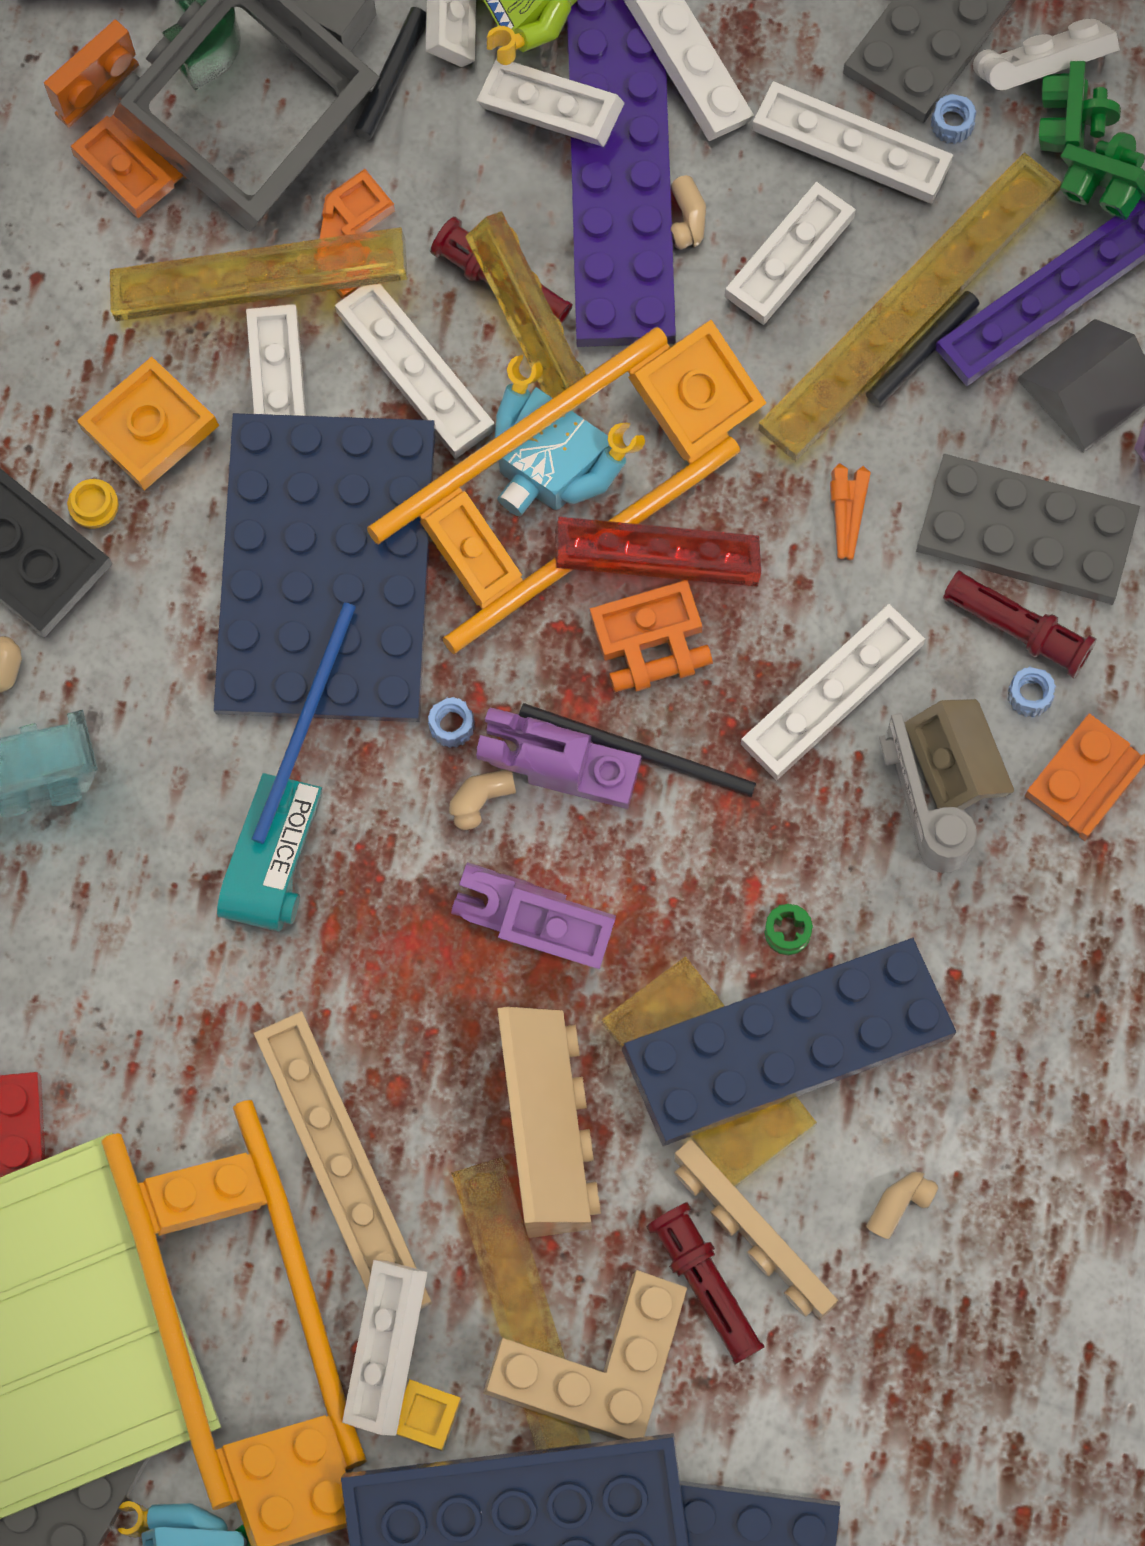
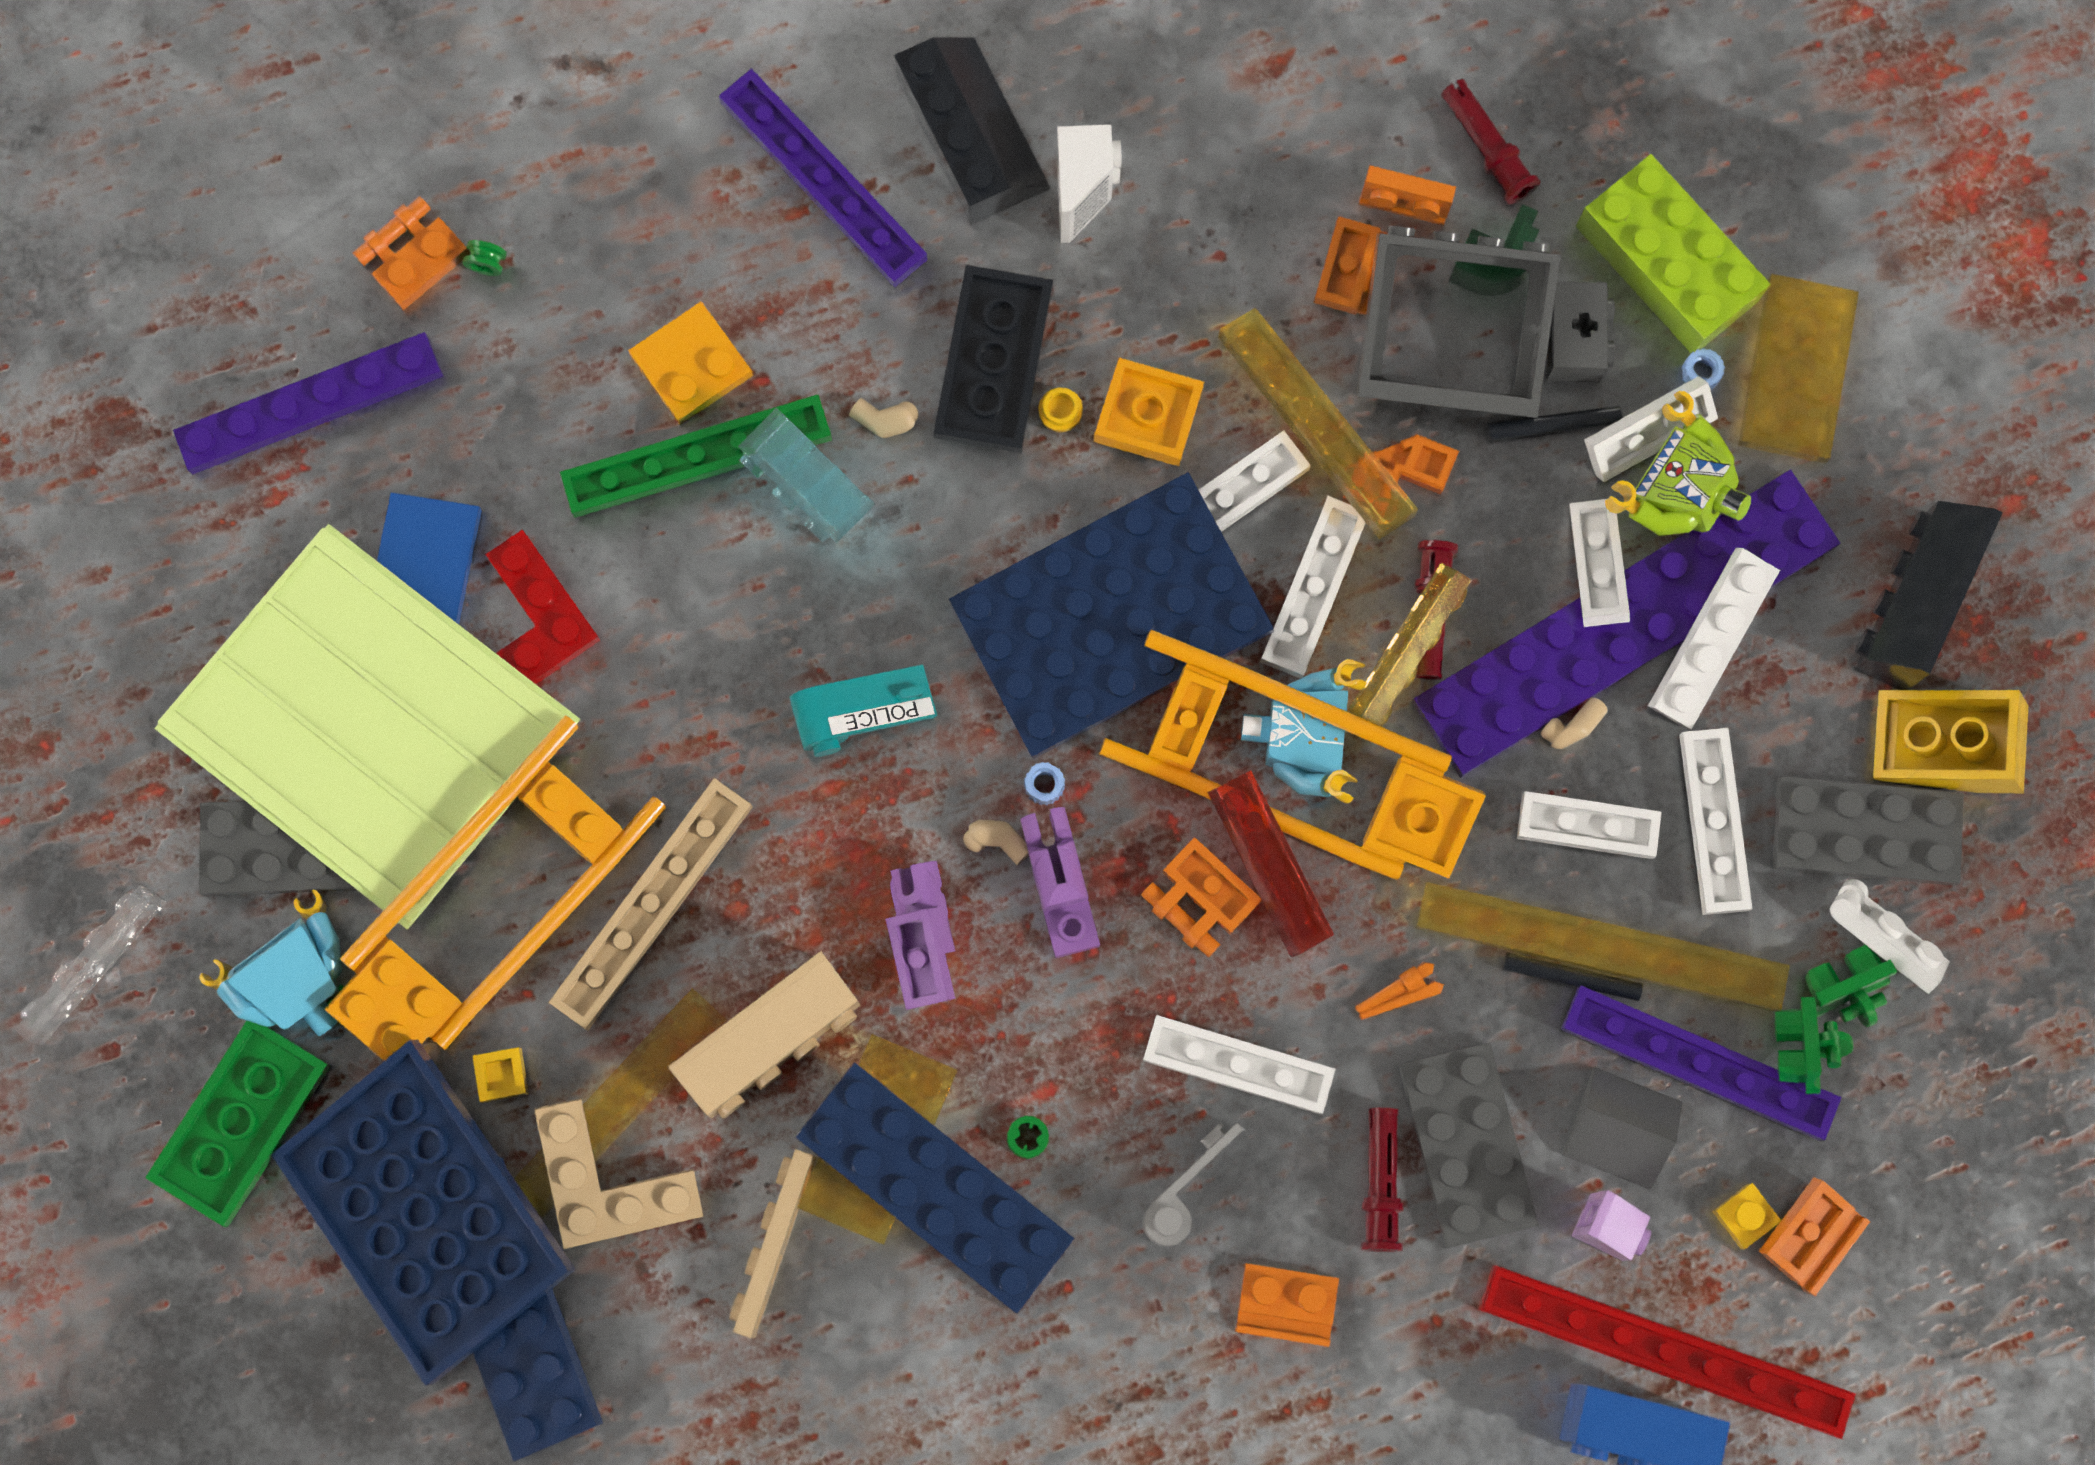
camera: 55 degrees right, 5 degrees up
blue axle [251,603,356,844] -> none
white plate [342,1260,428,1436] -> none
black axle [519,703,756,797] -> none
dark red pin [646,1202,765,1365] -> none
tan arm [866,1172,939,1239] -> none
dark tan panel [904,699,1014,810] -> none
light blue axle [931,94,976,144] -> none
light blue axle [1008,666,1056,717] -> none

